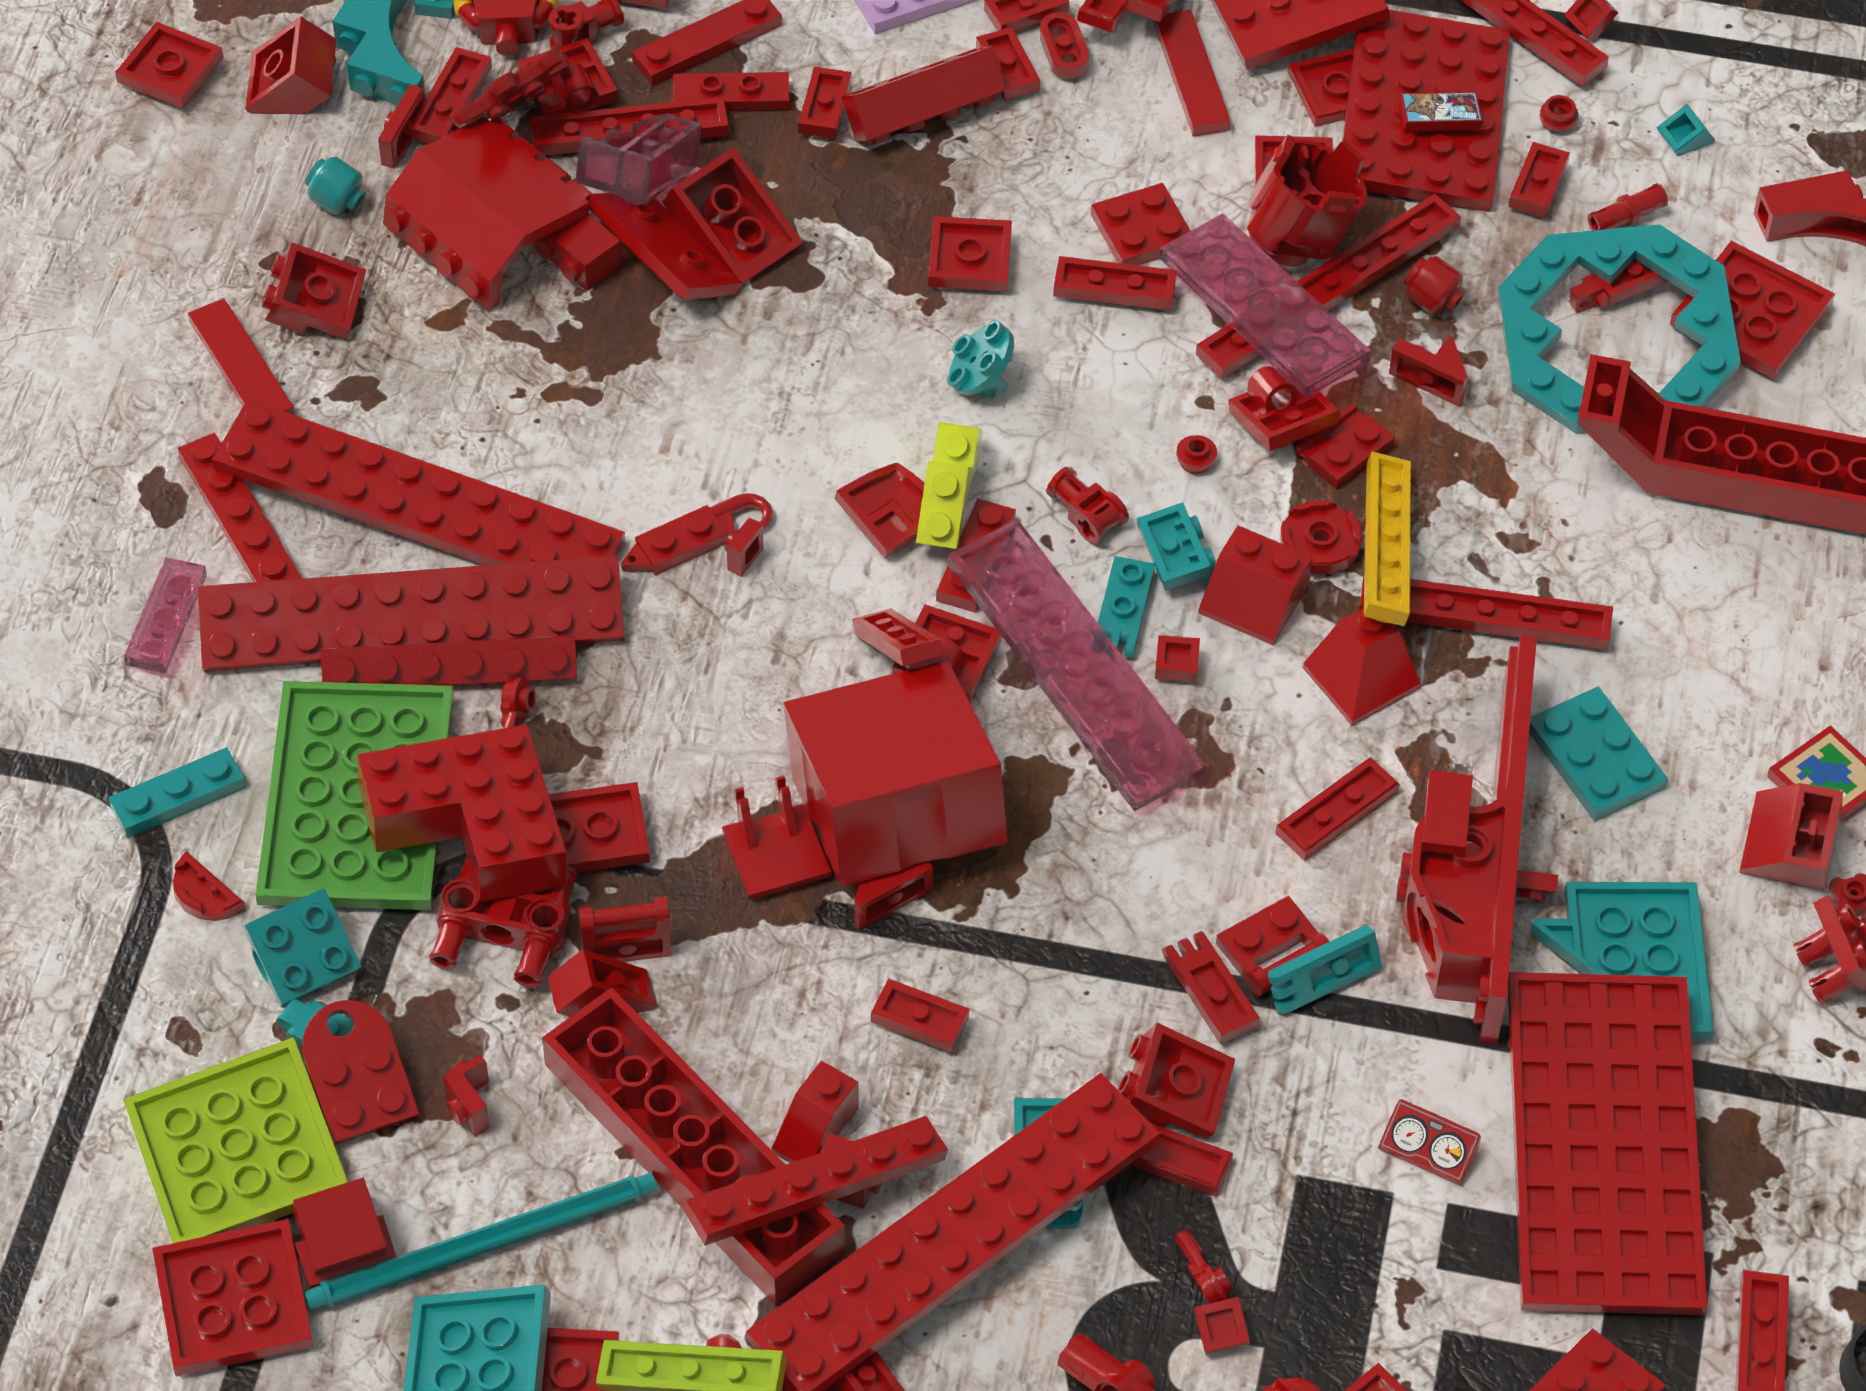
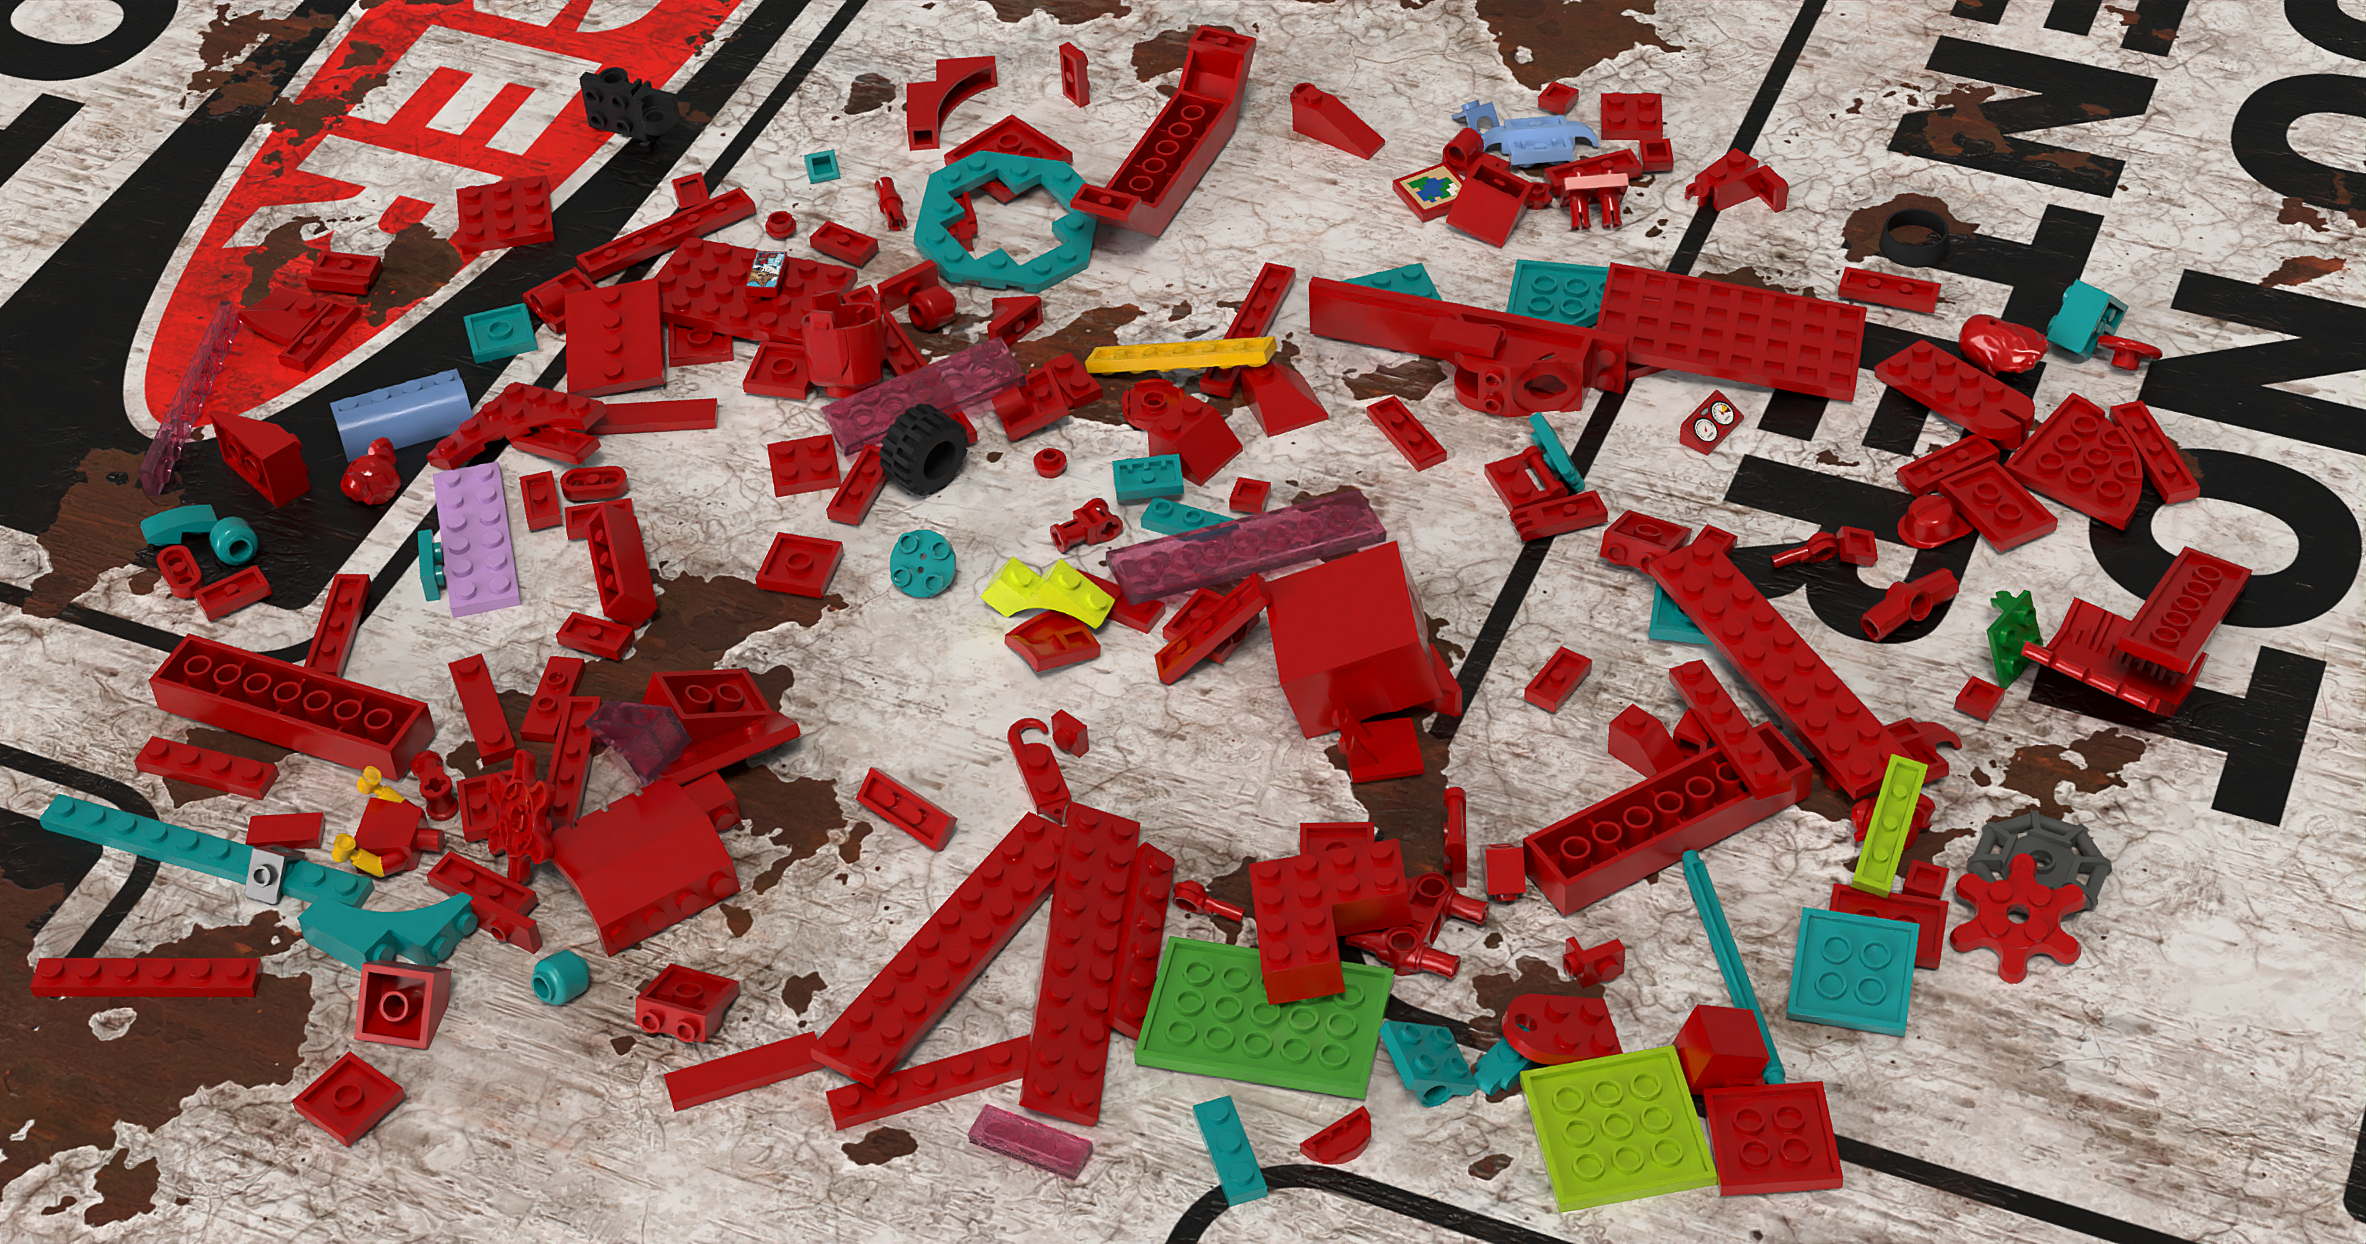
camera: 75 degrees left, 10 degrees down
none -> red plate [856,767,958,851]
none -> red plate [877,259,939,312]
none -> black tyre [879,403,968,496]

